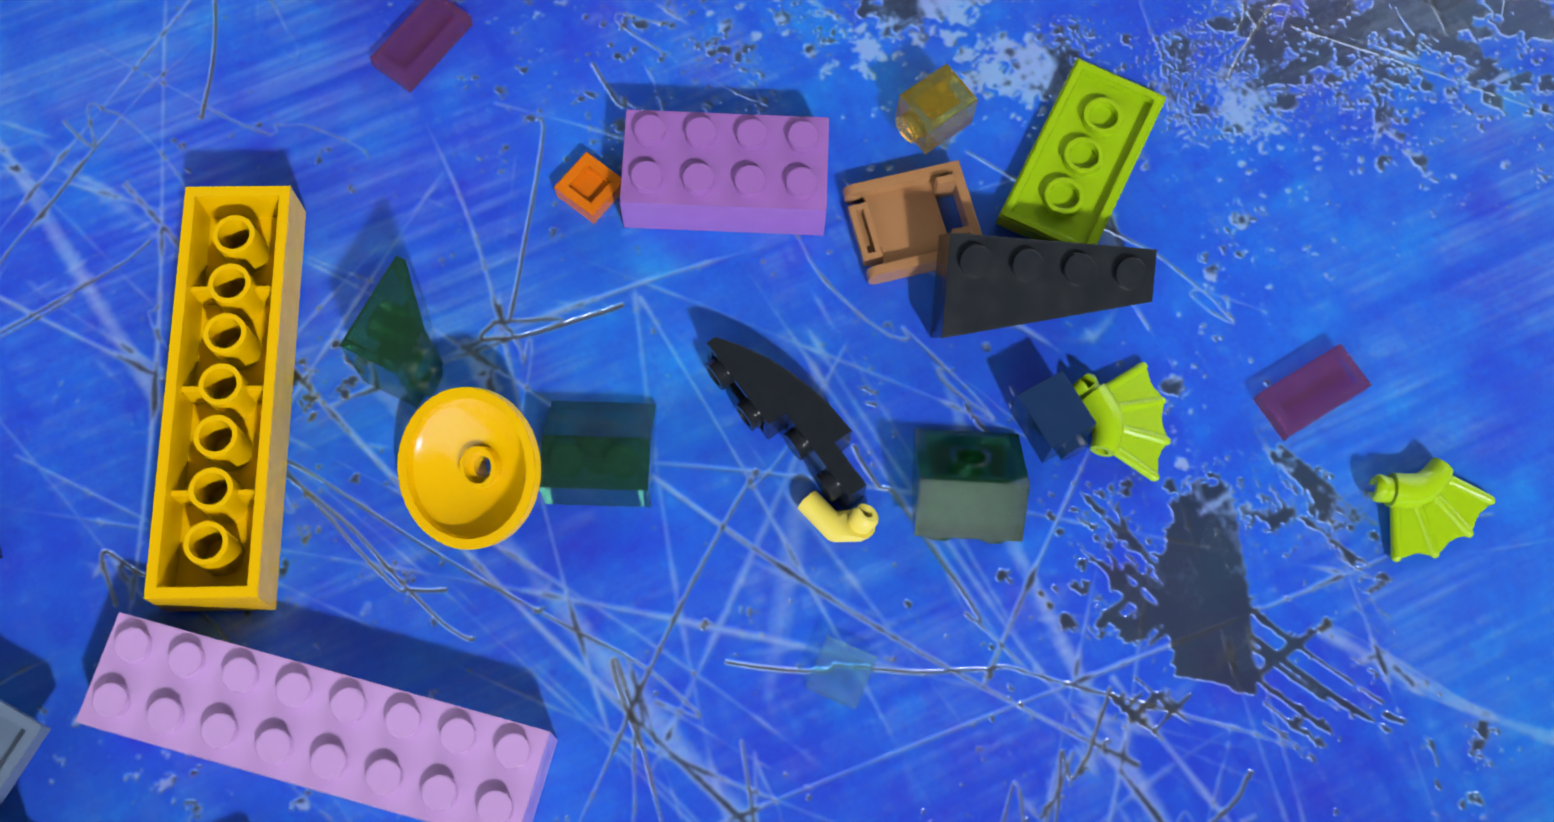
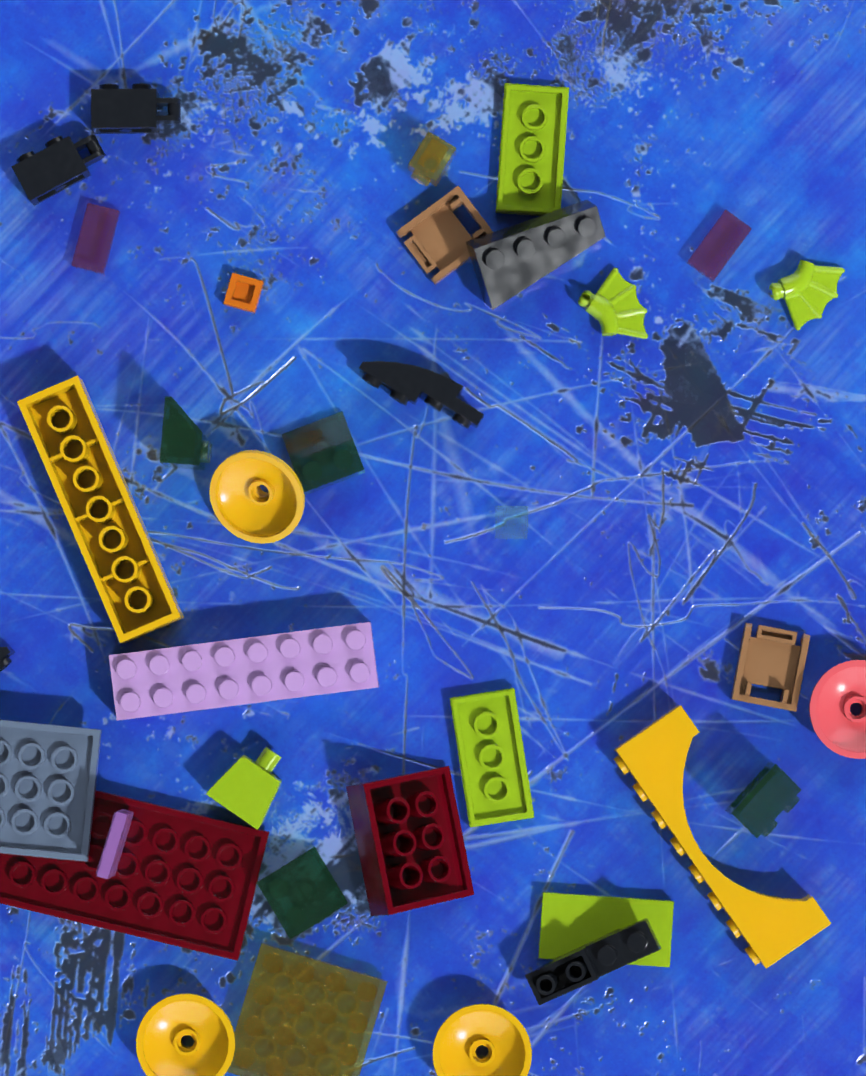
camera: 15 degrees left, 15 degrees up
medium lavender brick [620,109,829,236] -> none
light yellow arm [797,490,879,542] -> none
slope [912,428,1030,544] -> none
dark blue brick [1010,371,1097,463] -> none

